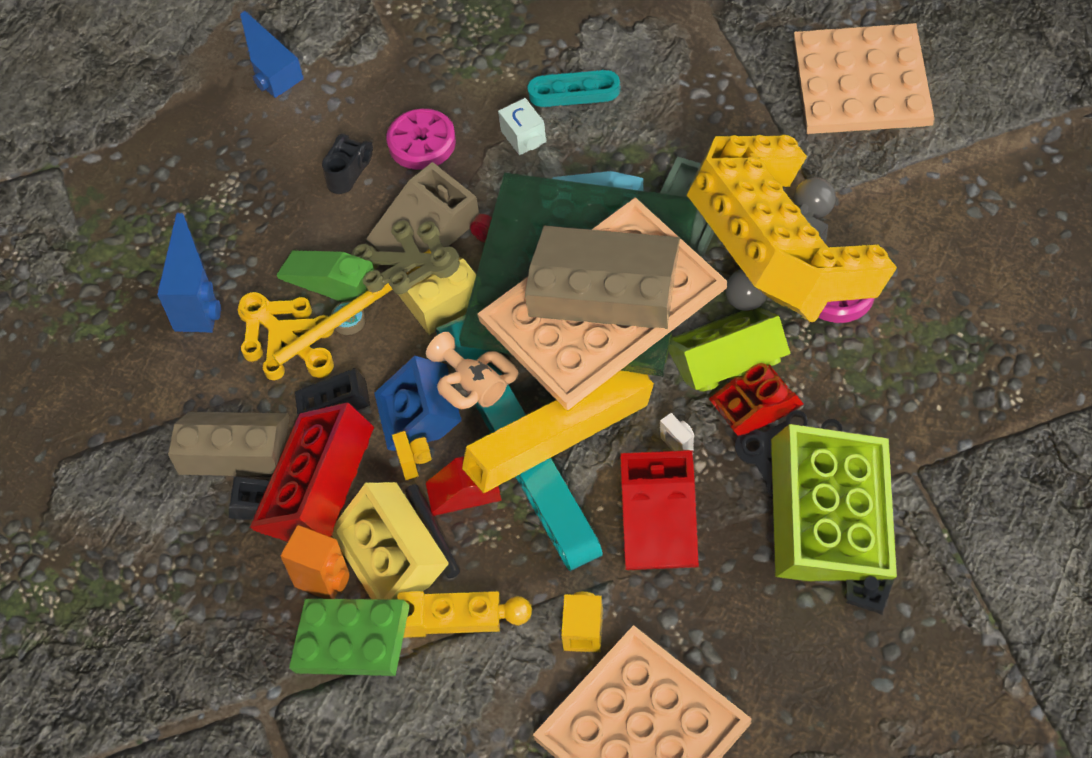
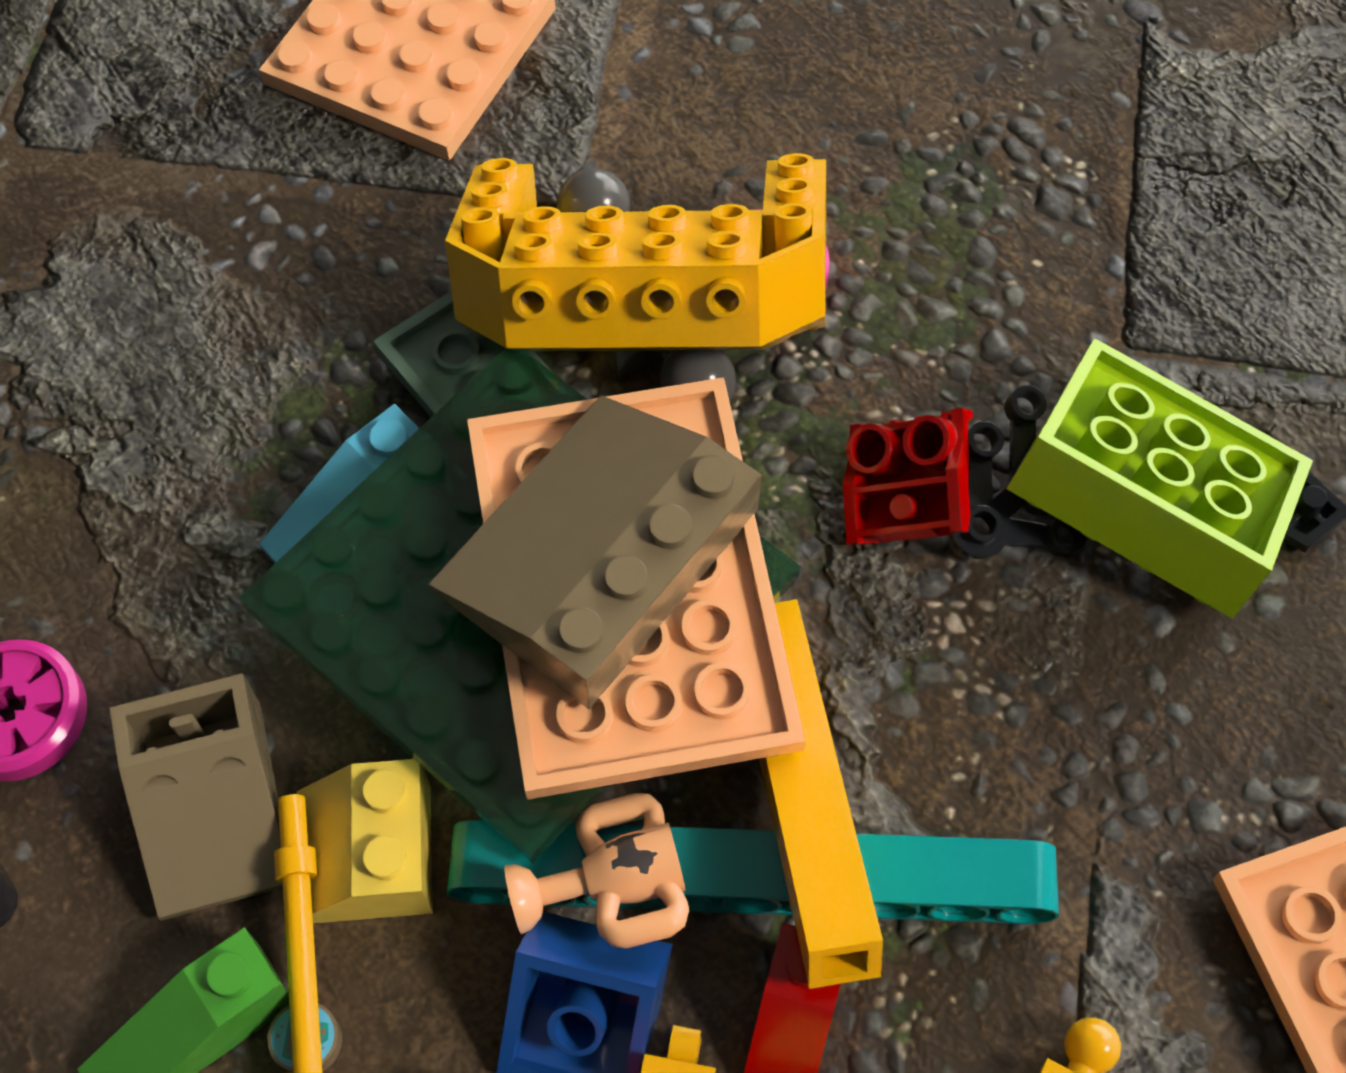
camera: 65 degrees left, 5 degrees up
olive plant [352,220,460,294] -> none
dark red tile [470,214,503,244] -> none
light aqua brick [498,98,546,155] -> none
teal plate [528,70,620,107] -> none
yellow brick [561,591,603,652] -> none
red slope [620,450,699,570] -> none
white plate [660,413,694,451] -> none
lime slope [664,307,790,392] -> none

